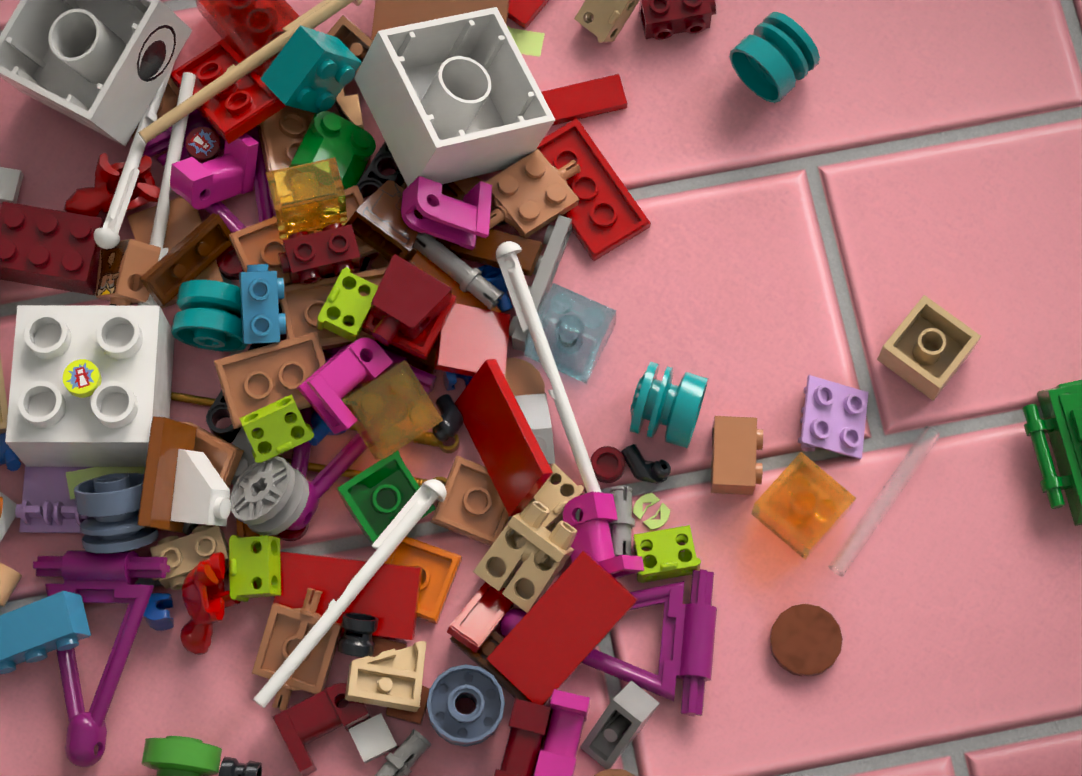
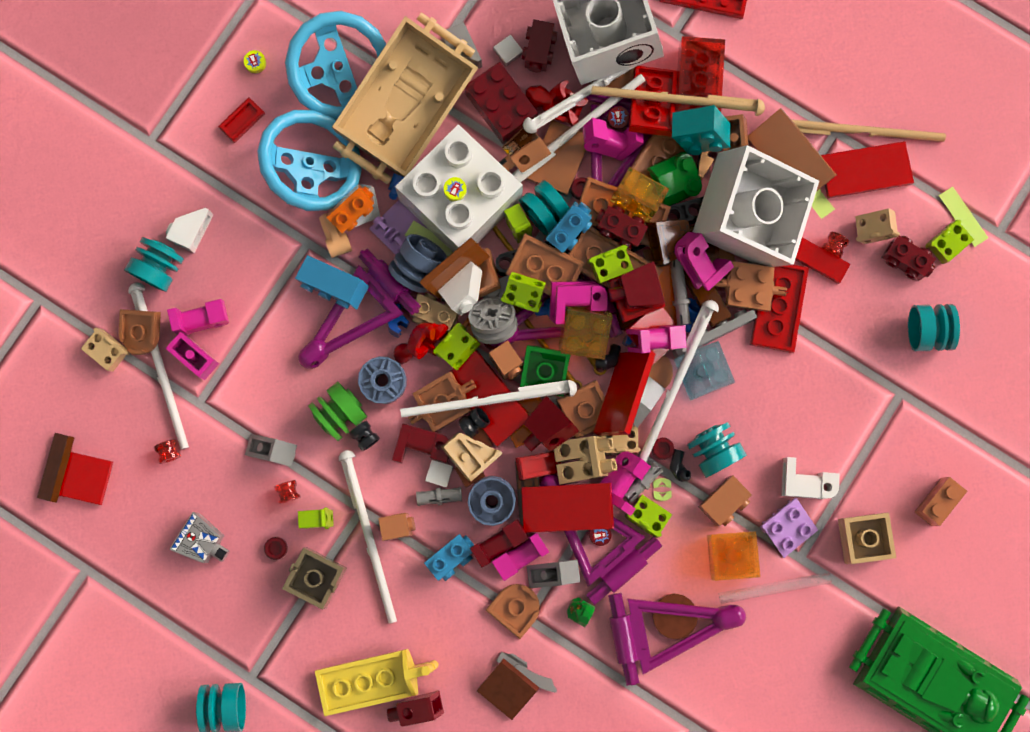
camera: 40 degrees right, 10 degrees up
reddish brown tile [139,213,232,306] -> none
none -> sand blue wheel [358,356,407,404]
none -> nougat brick [489,340,523,380]
none -> lime piece [504,203,533,243]
none -> dark red brick [522,19,558,73]
none -> dark red torso [522,396,579,452]
none -> green rock [567,597,595,627]
none -> tile [589,529,612,546]
none -> magenta piece [608,593,746,686]
none -> piece [626,325,687,353]
none -> white piece [781,457,840,499]
none -> clear red wheel [822,232,850,258]
none -> nougat brick [915,477,967,526]

